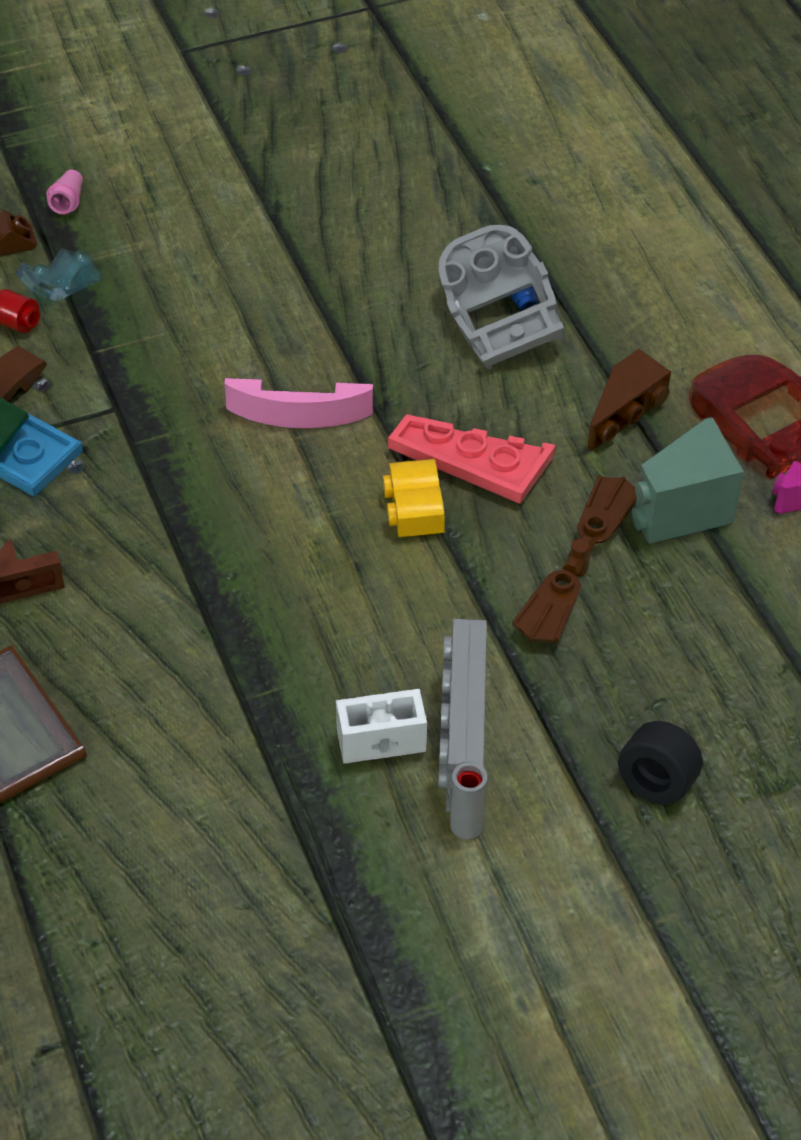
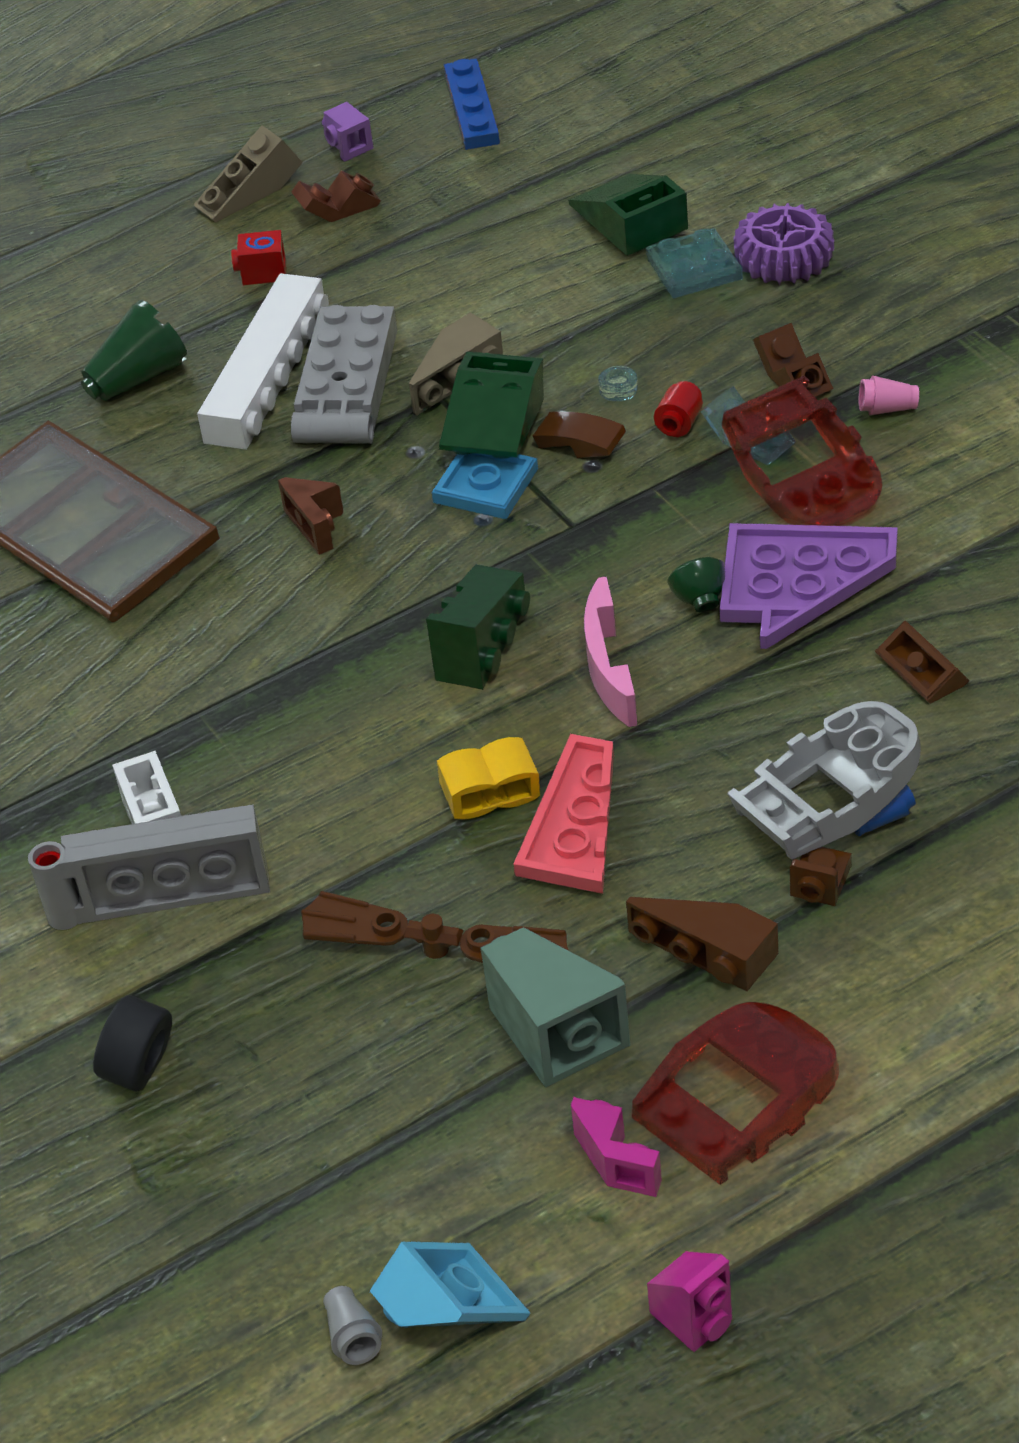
camera: 85 degrees right, 5 degrees down
none -> dark green wedge [426,564,530,690]
none -> dark green brick [667,557,725,612]
none -> medium lavender wing [720,523,897,649]
none -> clear red slope [722,376,882,526]
none -> reddish brown bracket [790,846,852,906]
none -> reddish brown slope [875,620,969,704]

